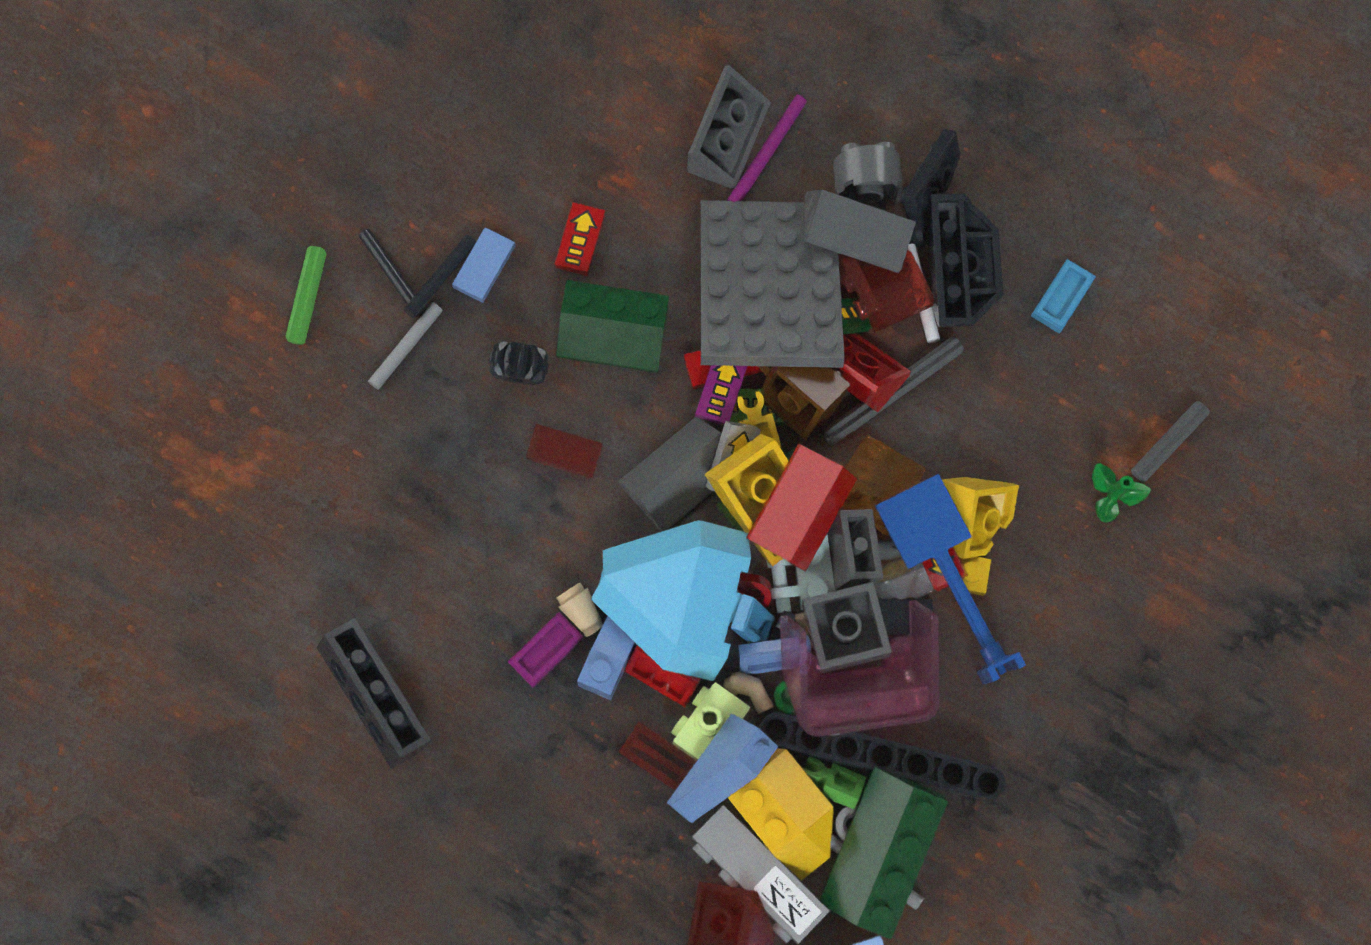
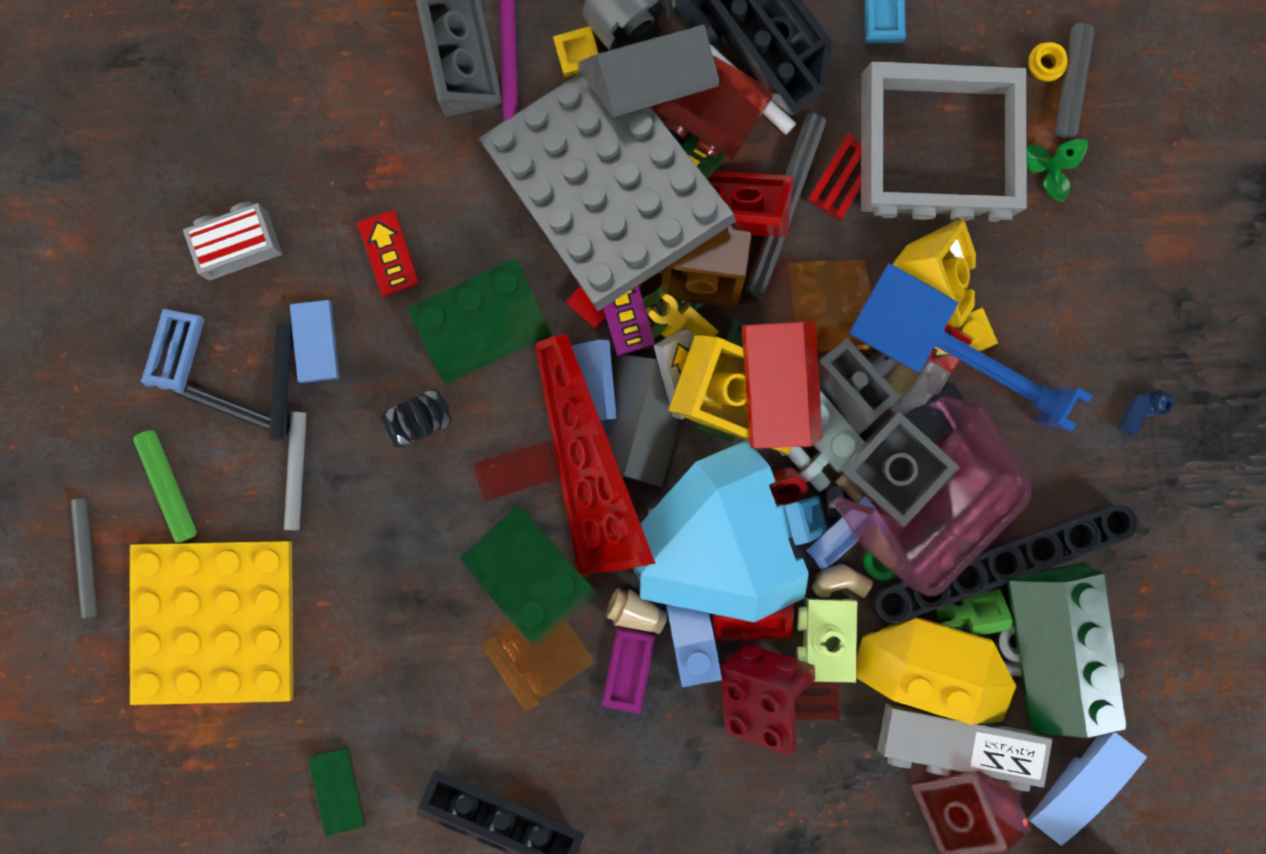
camera: 30 degrees left, 10 degrees up
medium blue slope [667,714,778,823] -> none
none -> dark grey bar [70,498,97,618]
none -> yellow plate [130,541,293,705]
none -> medium blue tile [141,308,205,393]
none -> brick [183,202,283,281]
none -> dark green tile [307,746,366,836]
none -> dark green slope [460,505,597,646]
none -> clear orange bracket [481,621,594,713]
none -> red wing [534,335,656,575]
none -> yellow plate [553,26,599,78]
none -> medium blue tile [572,340,617,421]
none -> dark red bracket [720,643,816,756]
none -> red tile [807,133,861,221]
none -> light grey window [861,61,1027,222]
none -> yellow plate [1028,42,1068,82]
none -> dark blue arm [1118,390,1175,437]

